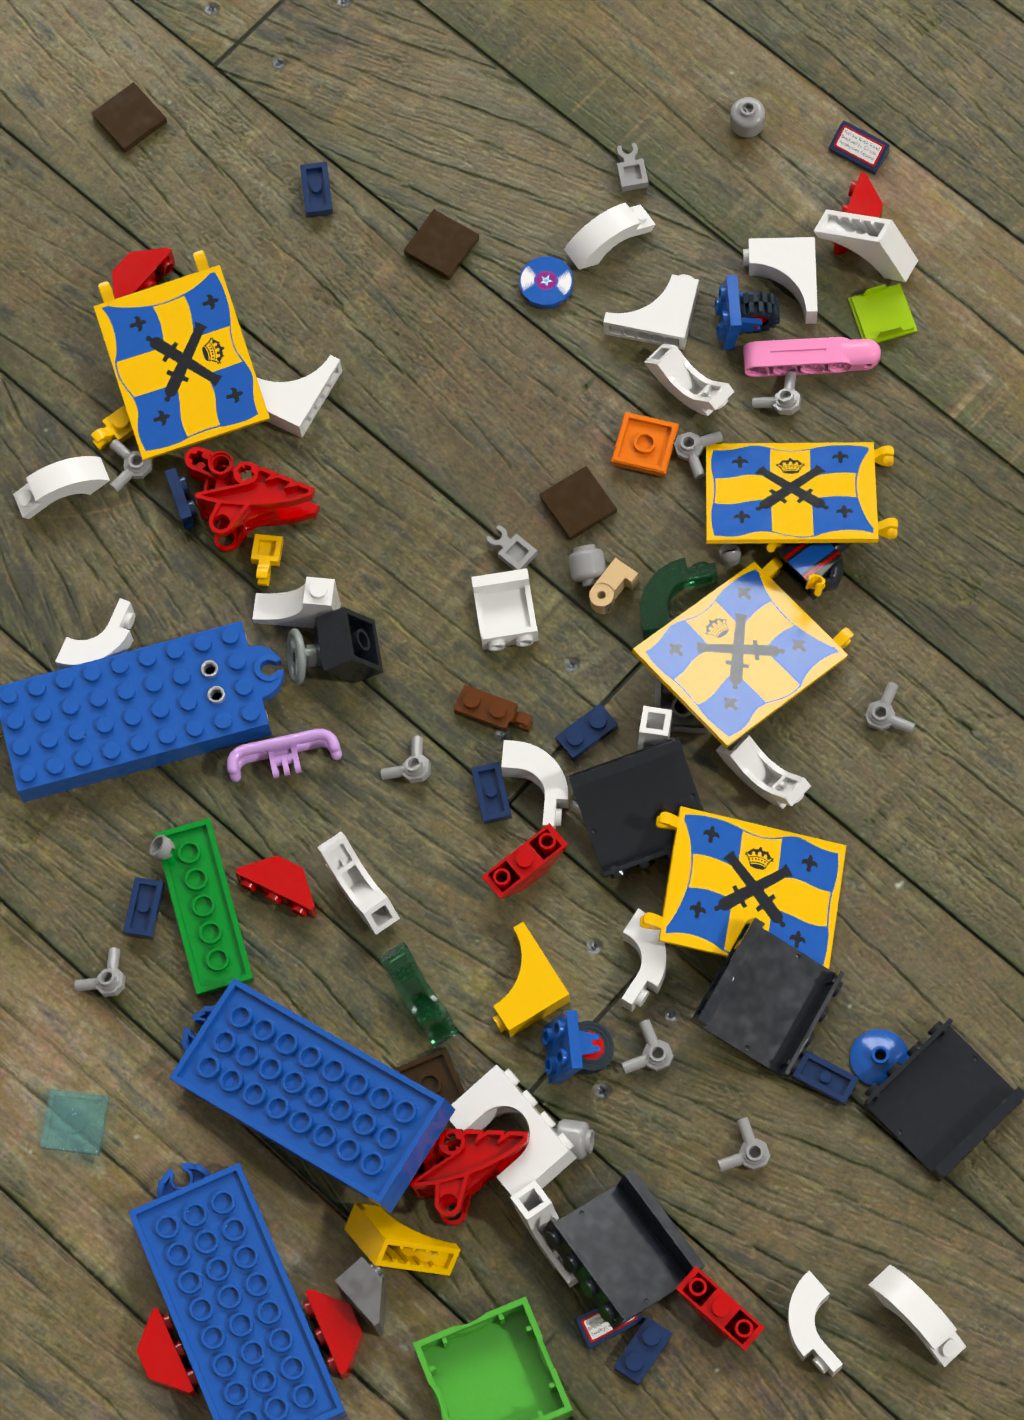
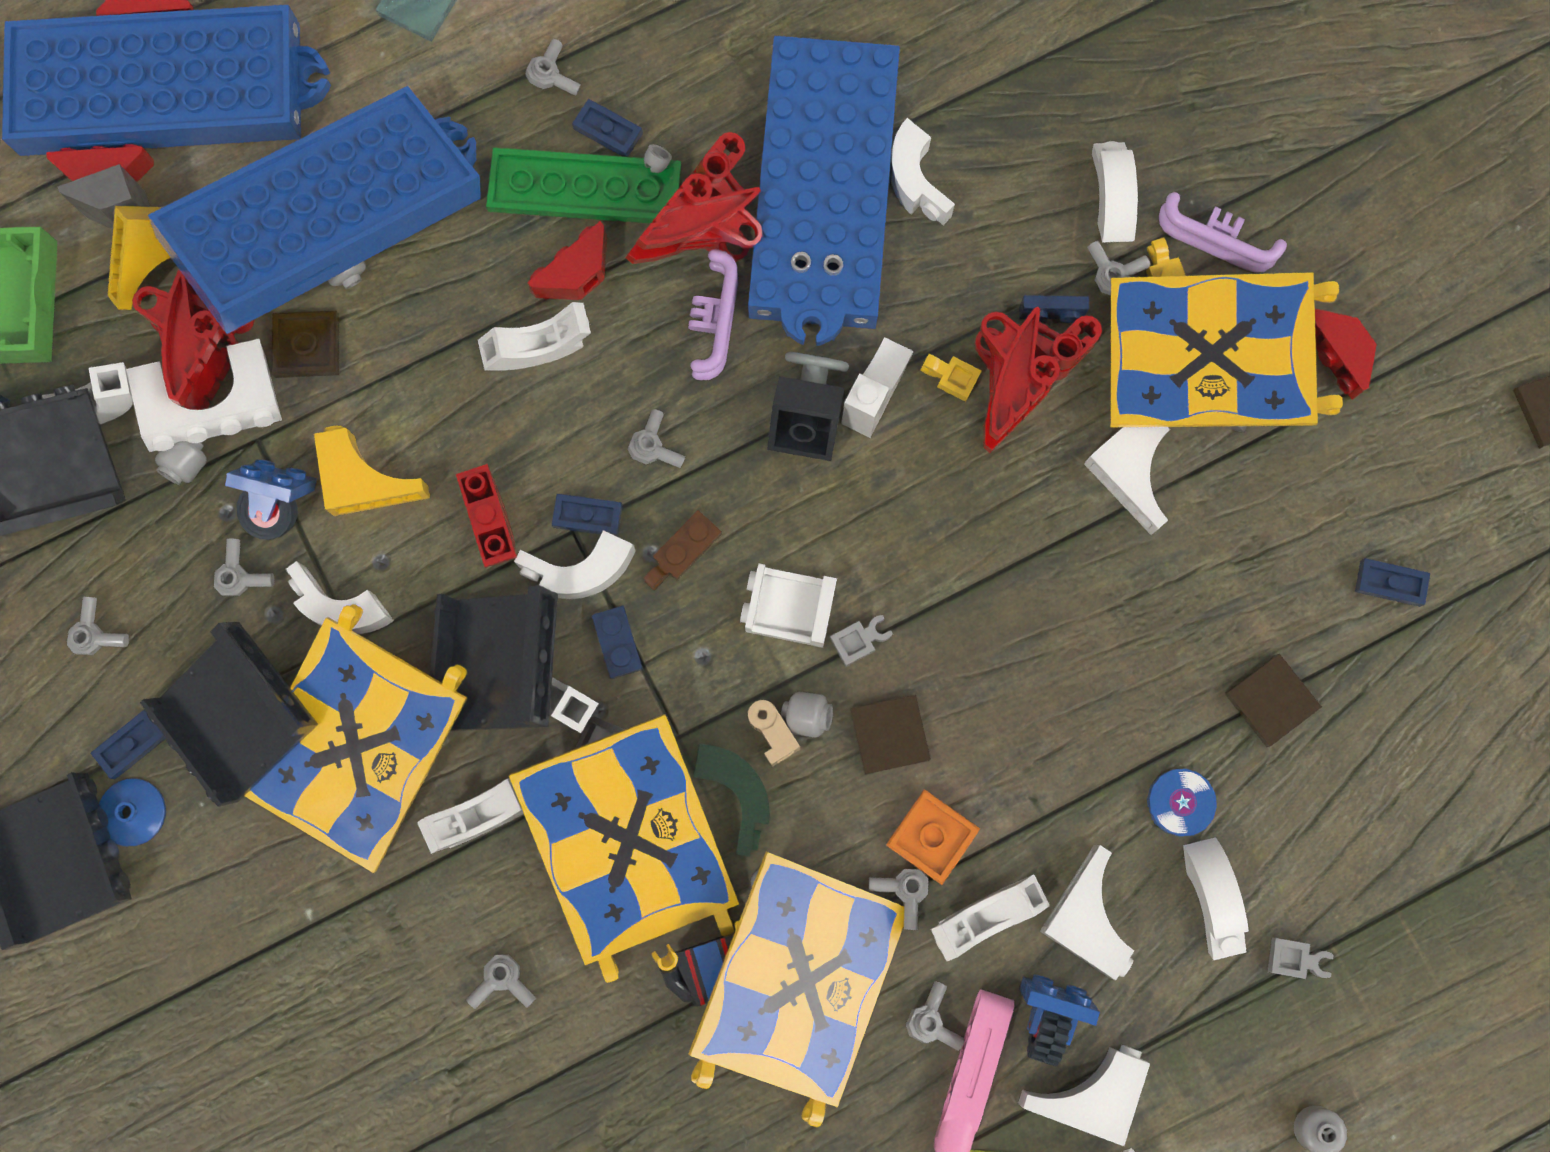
camera: 105 degrees right, 10 degrees up
clear green arch [378,942,459,1048] -> none
none -> red piece [625,132,762,264]
none -> lavender piece [1159,192,1287,273]

